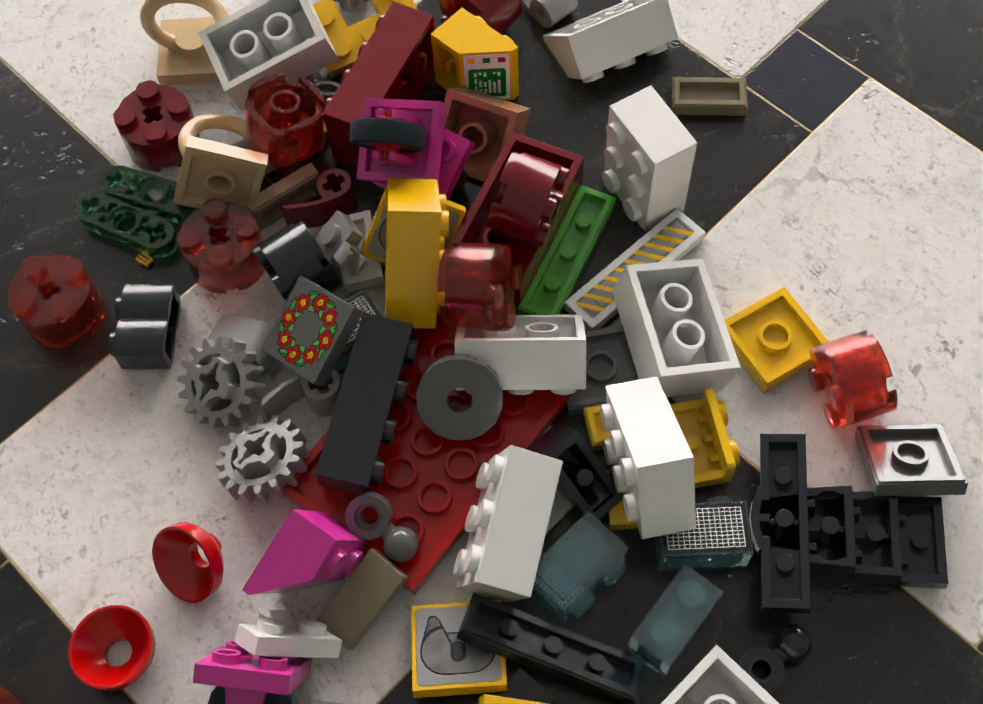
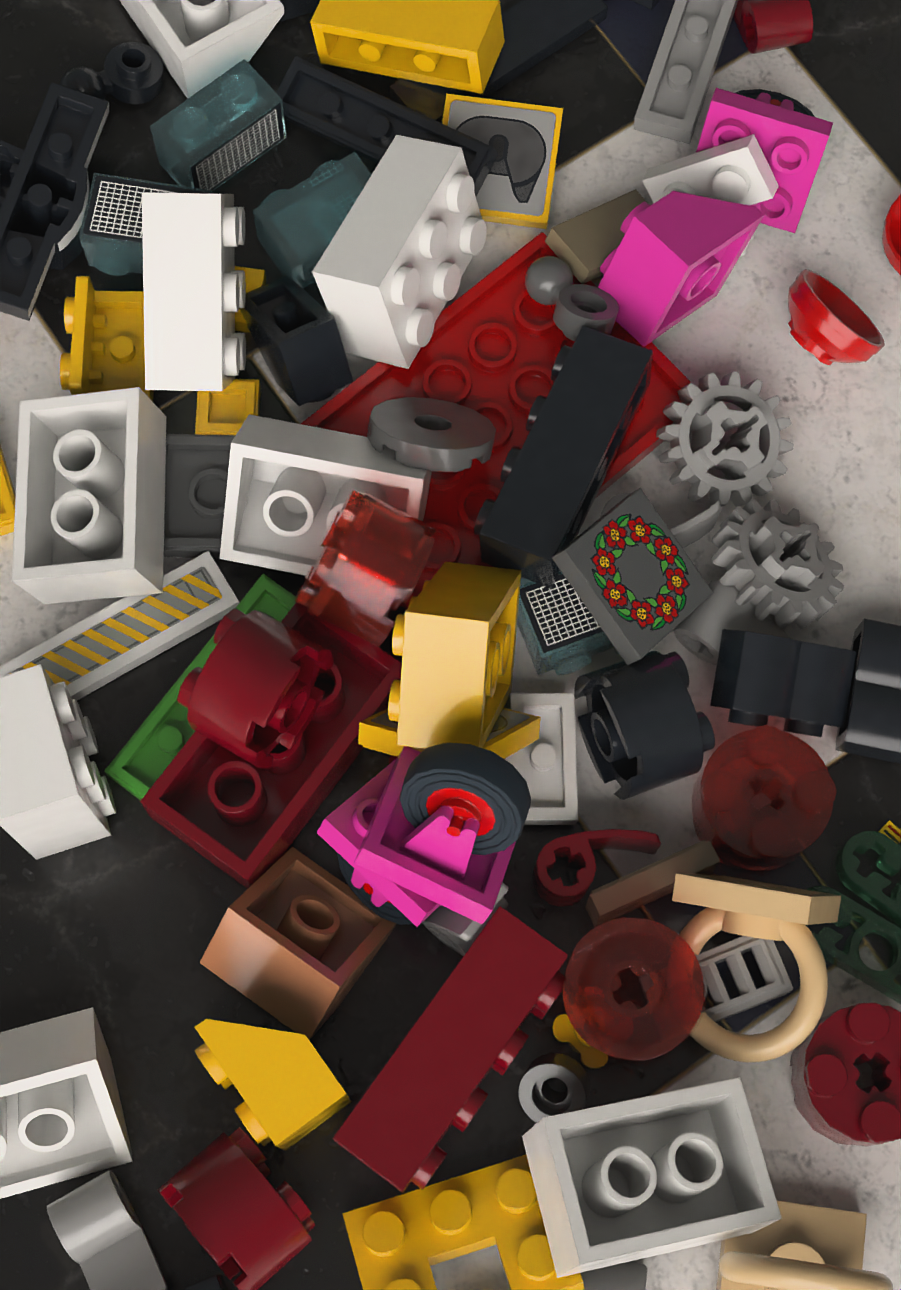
camera: 175 degrees left, 10 degrees up
light grey plate [315,210,369,274] -> none
none -> black brick [710,629,856,737]

